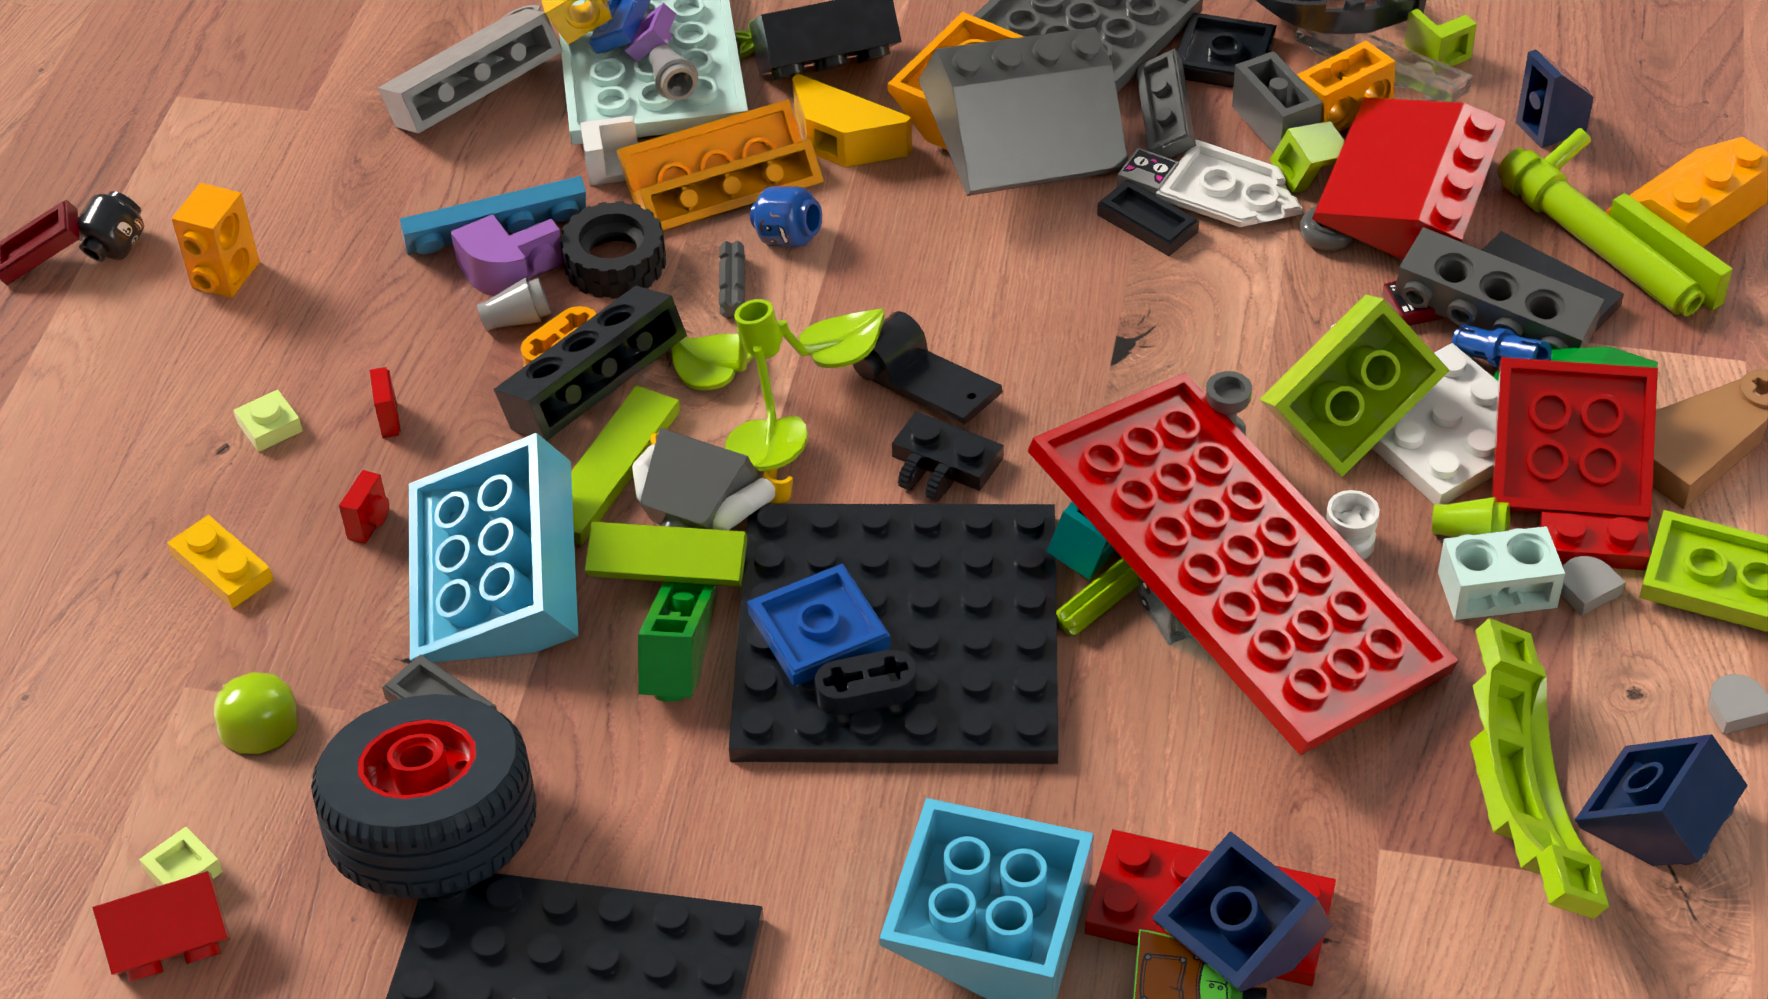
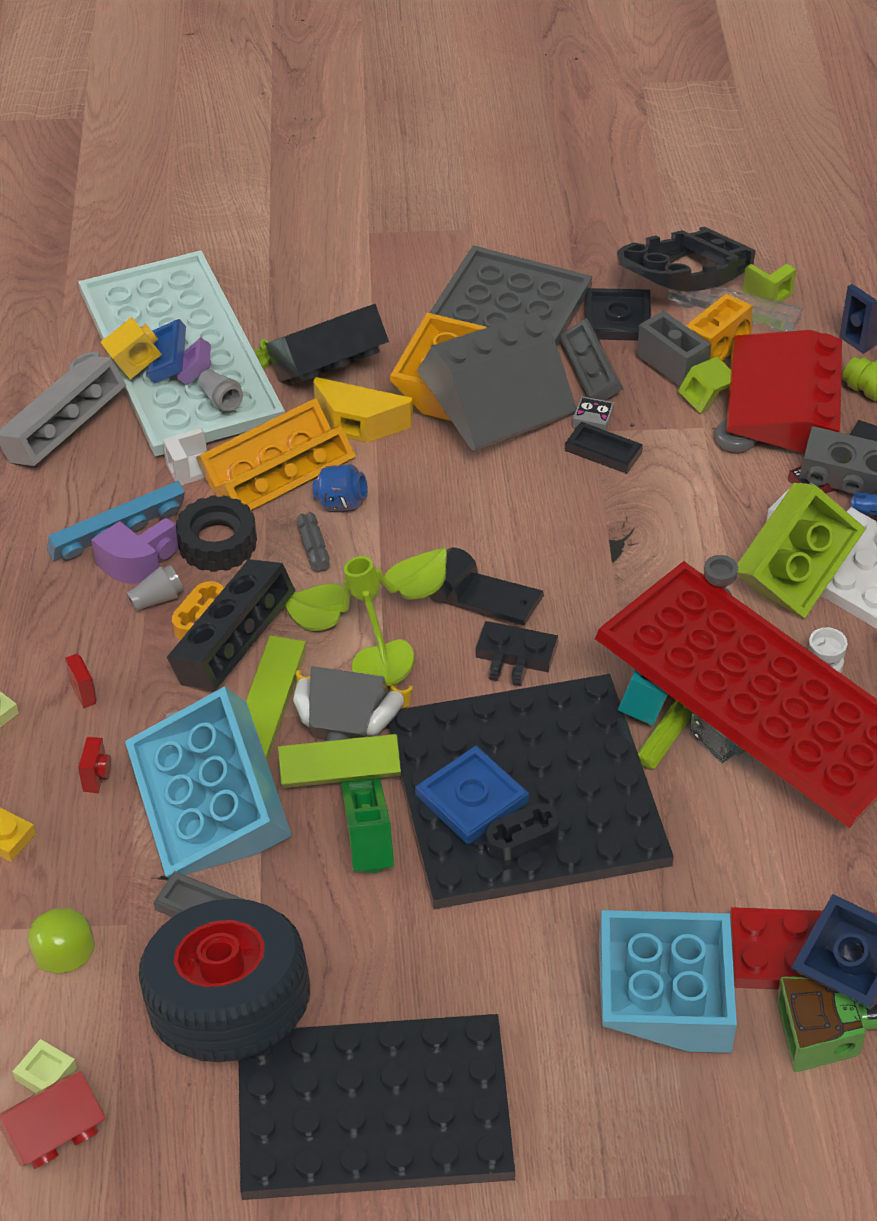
camera: 15 degrees left, 0 degrees up
white tile [1156,140,1303,227] -> none

